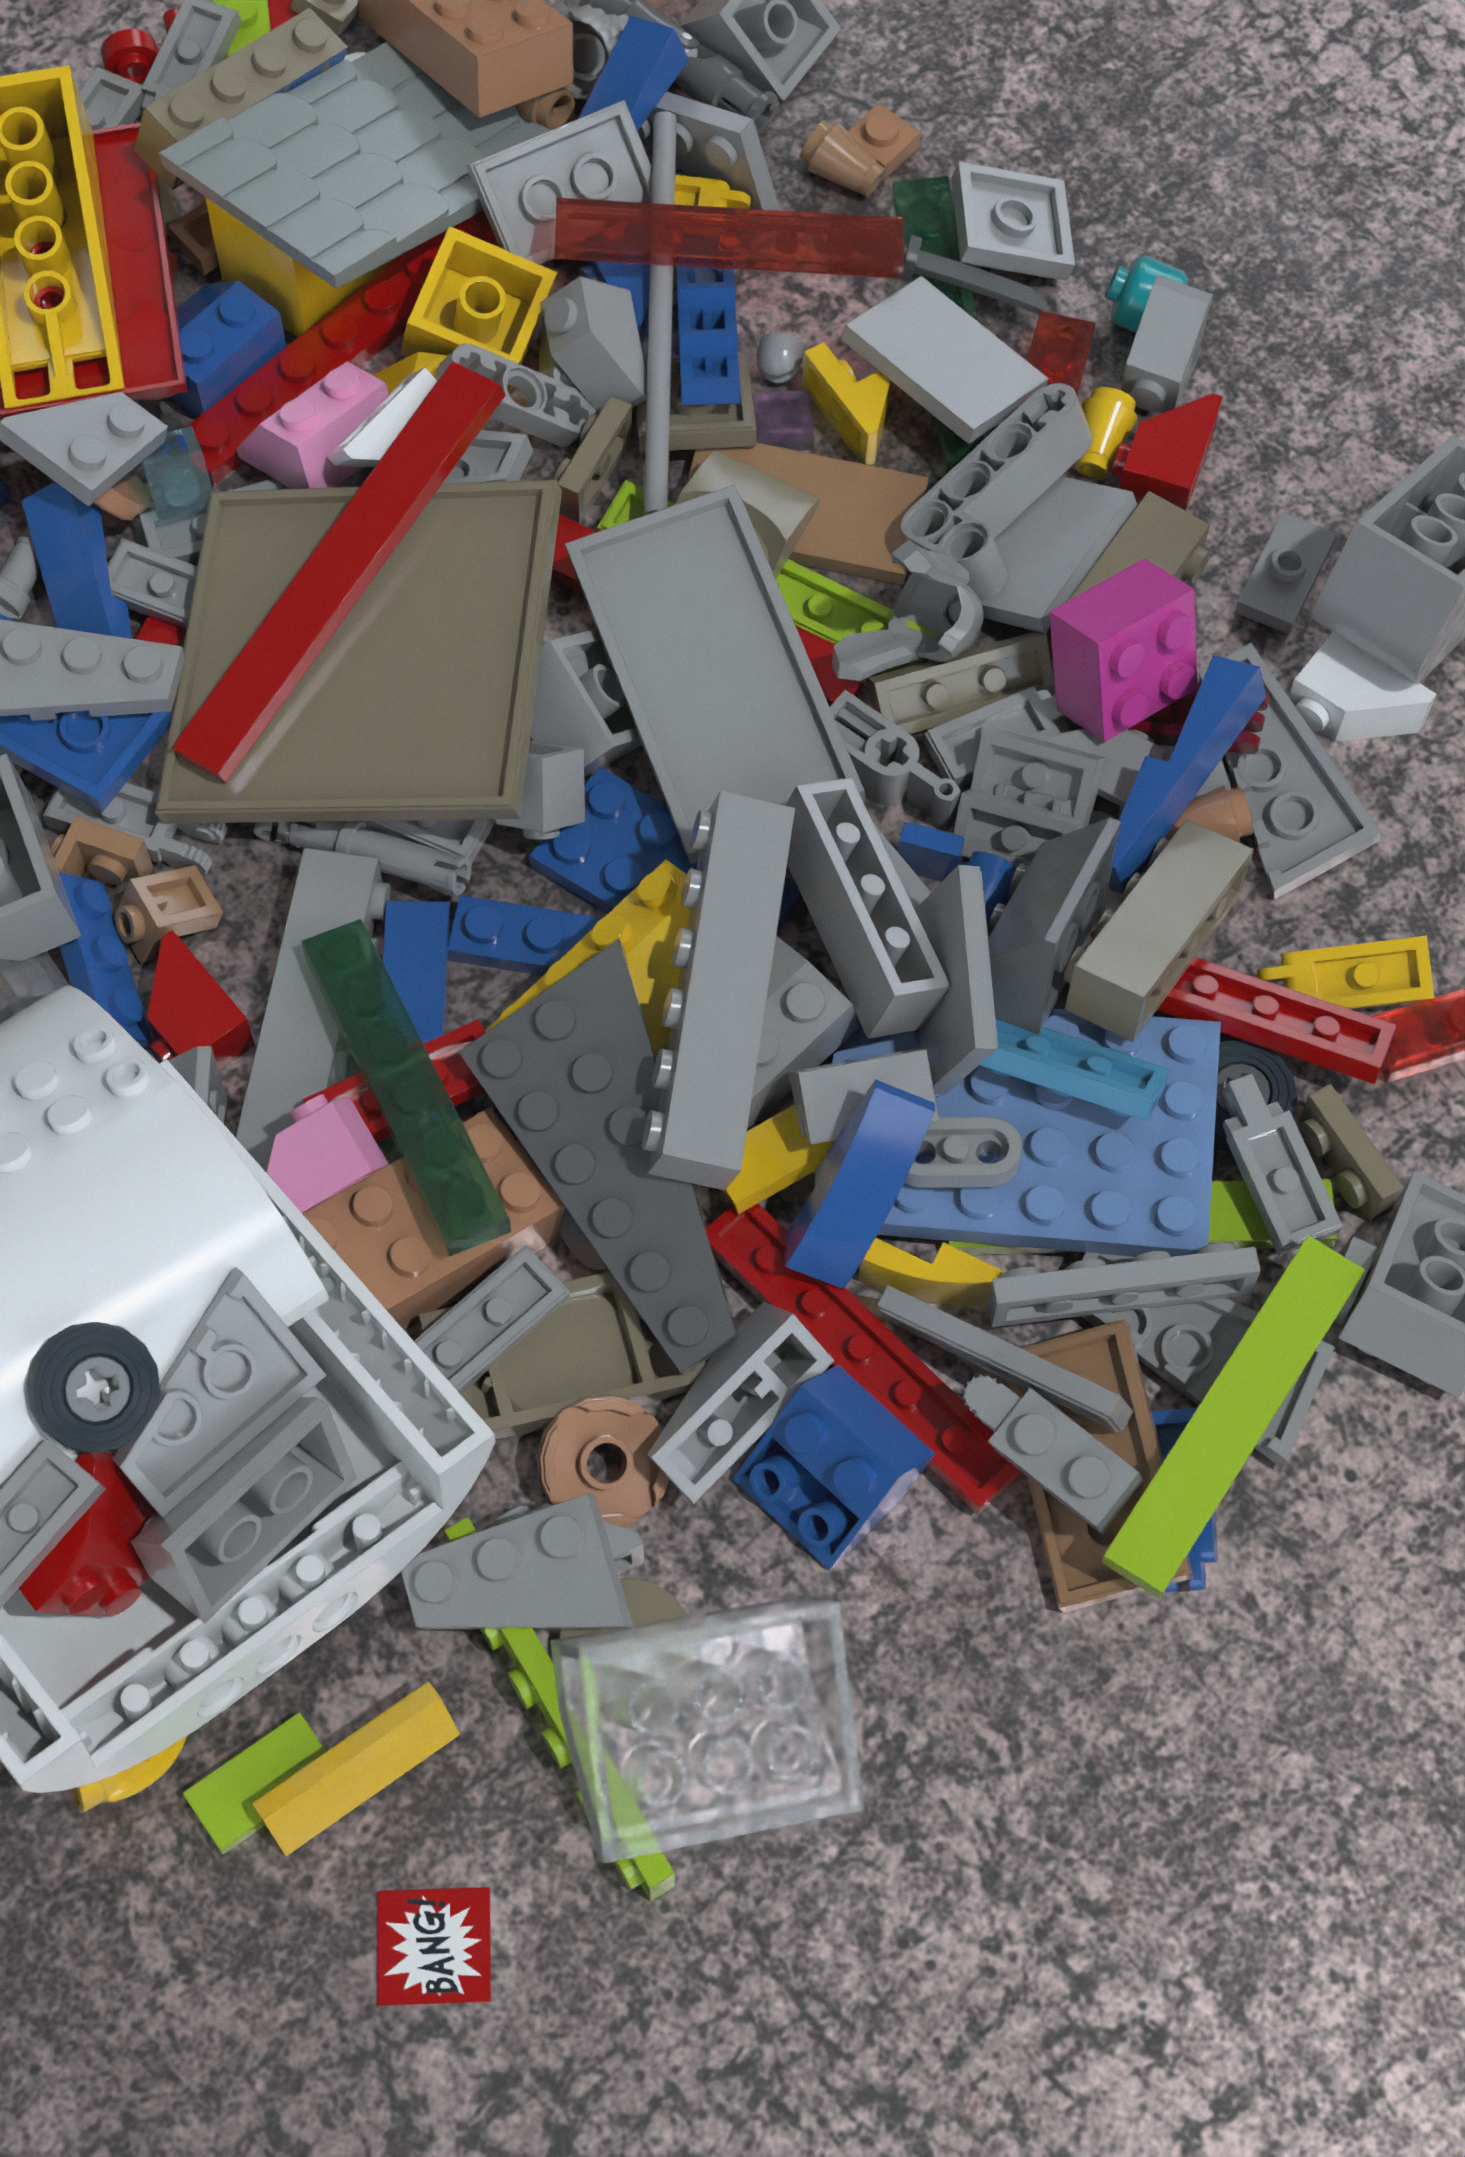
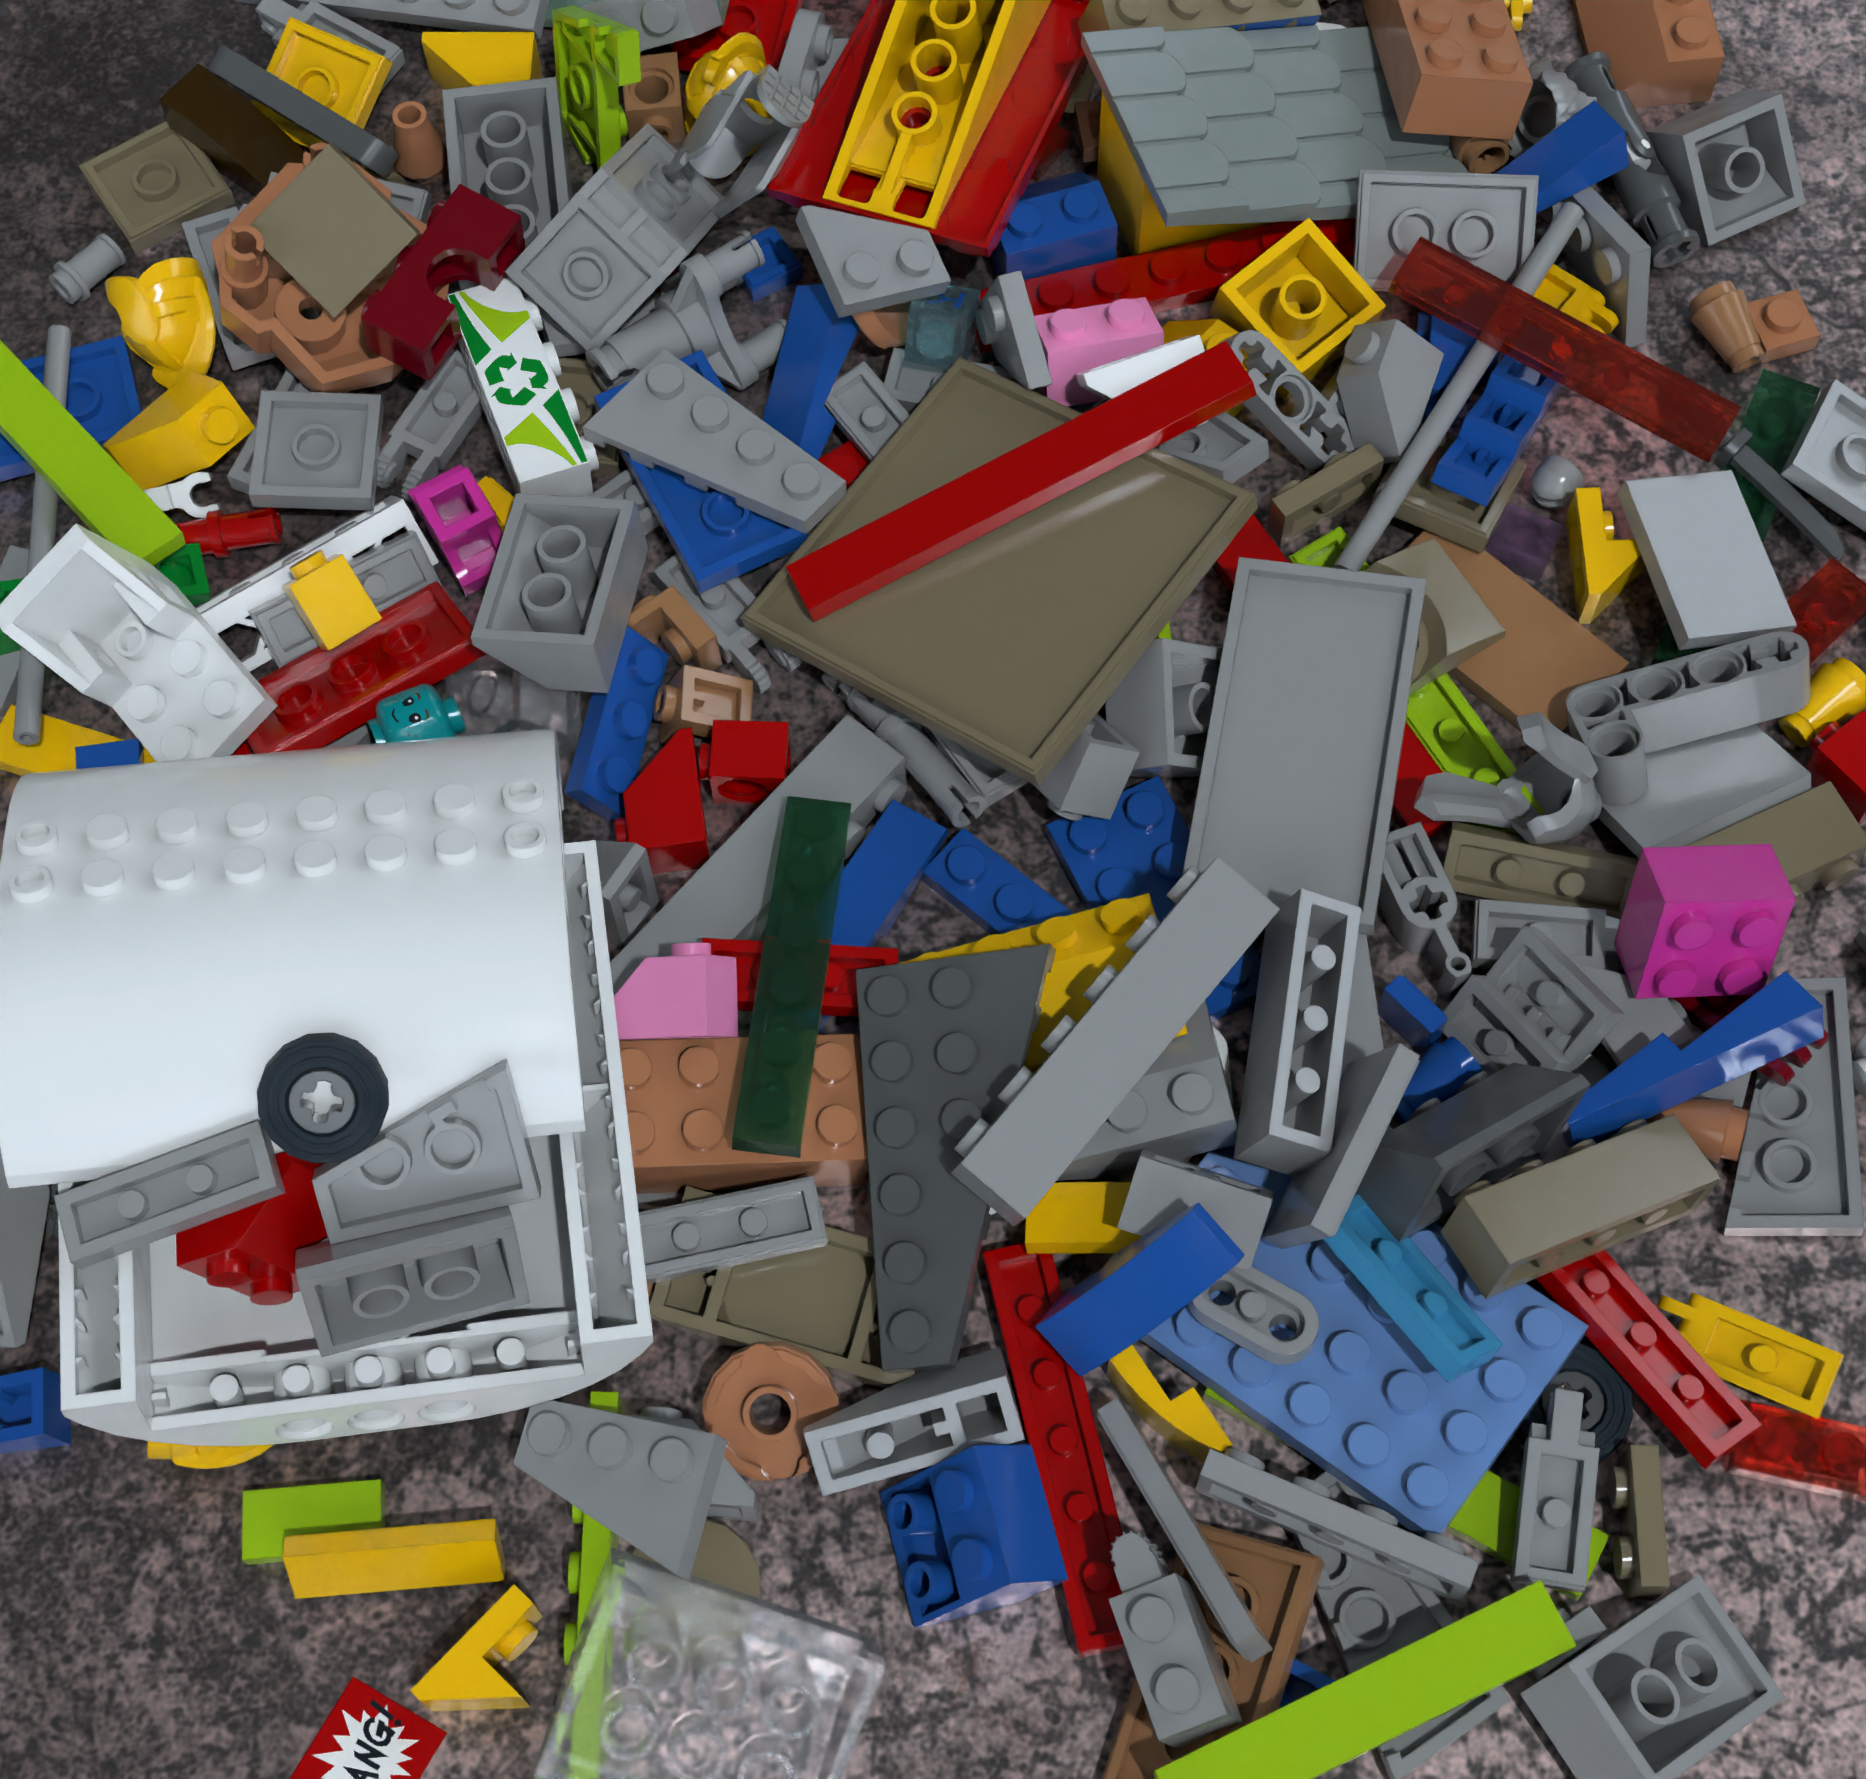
camera: 35 degrees right, 0 degrees up
none -> yellow slope [410,1584,543,1712]
none -> red brick [699,720,792,805]
none -> light grey wing [975,270,1053,391]

